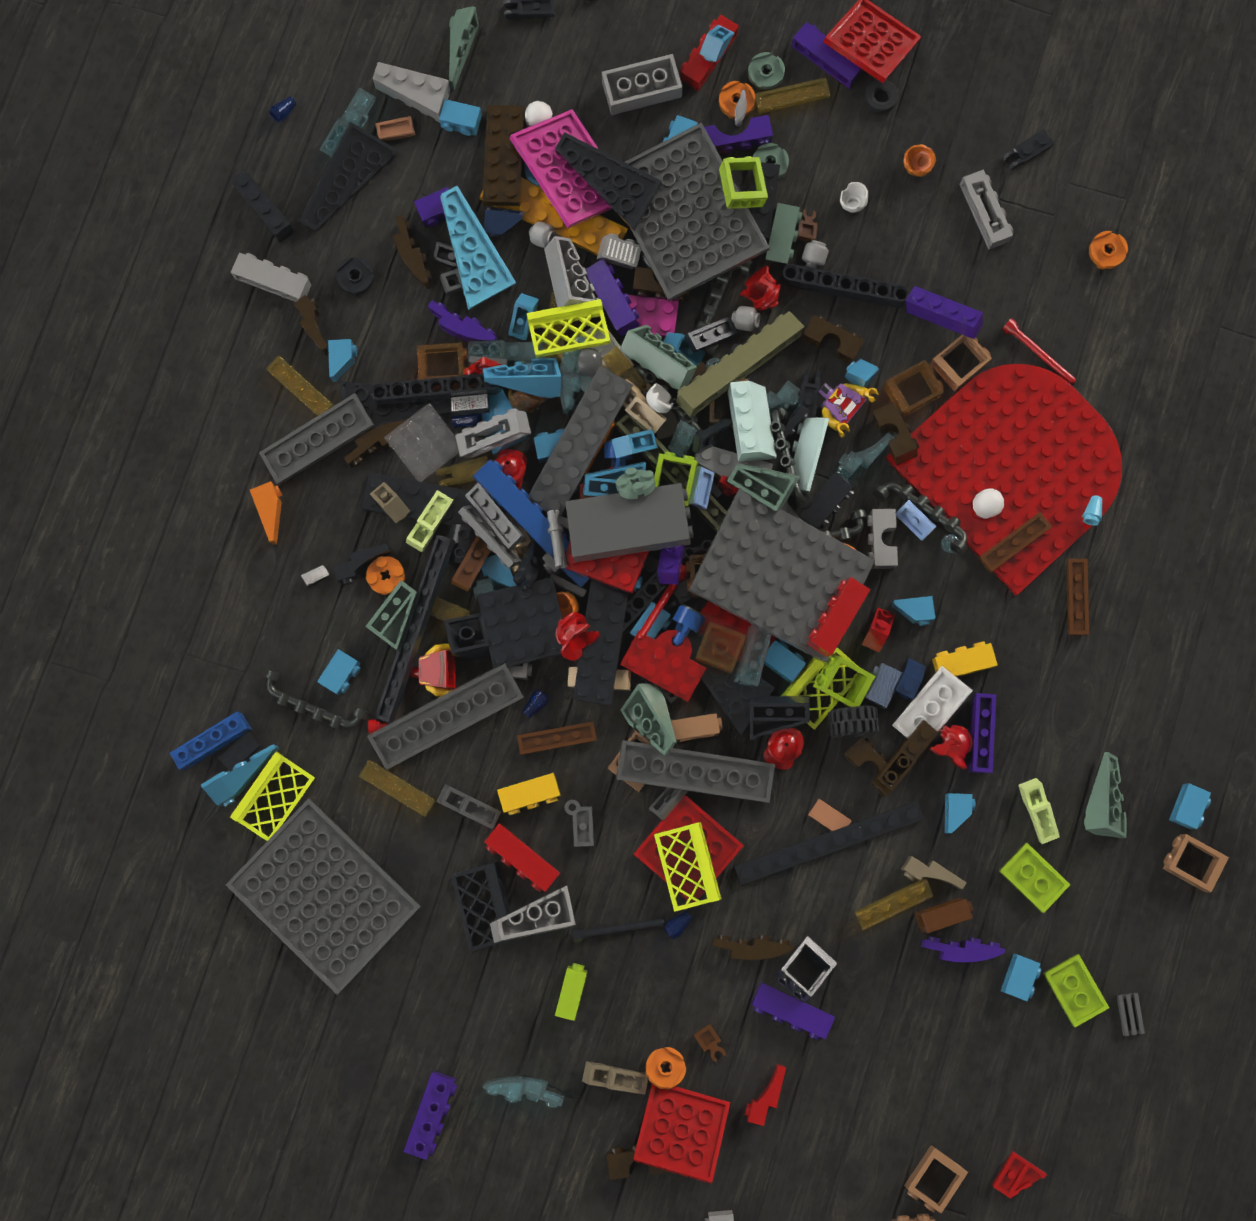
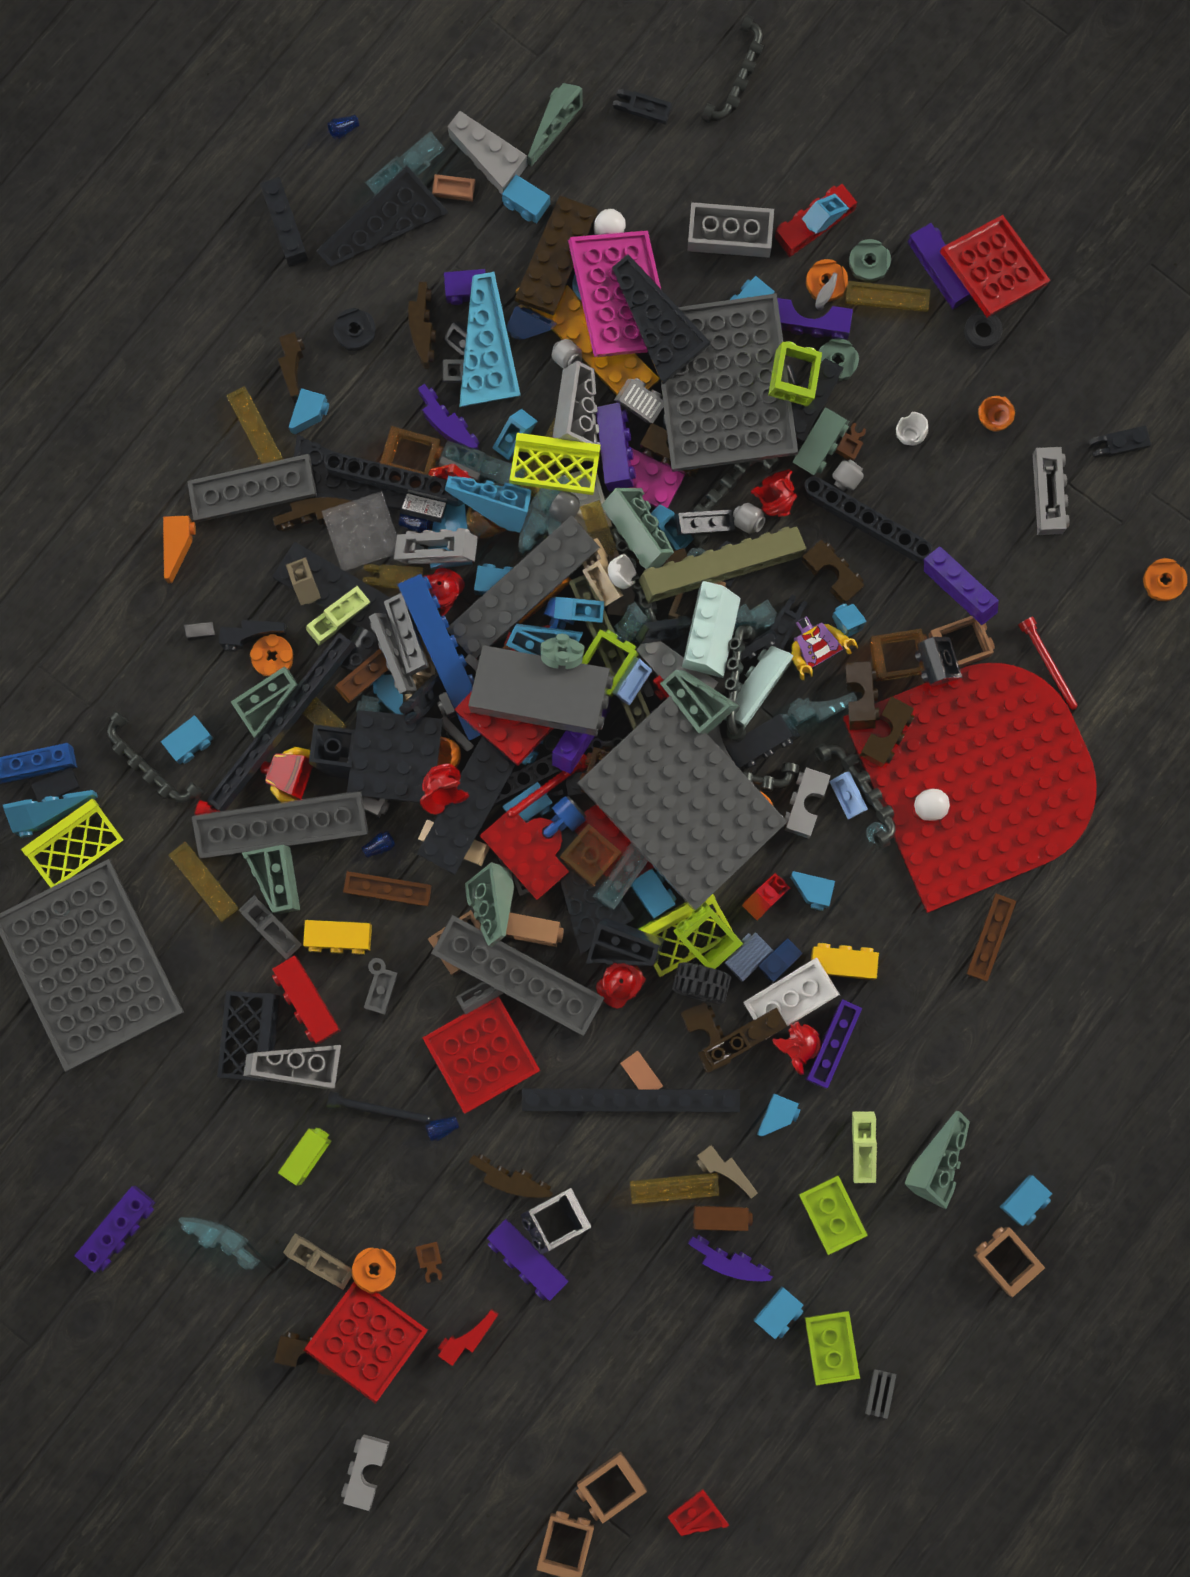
camera: 20 degrees right, 0 degrees up
light grey brick [231,252,311,302] -> none
light grey pin [547,510,567,569] -> none
neon yellow fence [654,822,721,912] -> none
red brick [807,577,870,657] -> none
reddish brown plate [979,512,1052,573] -> none
medium azure cone [1082,496,1103,526] -> none
none -> sand green wedge [242,845,300,914]
none -> dark brown arch [859,696,915,767]
none -> black brick [915,637,962,686]

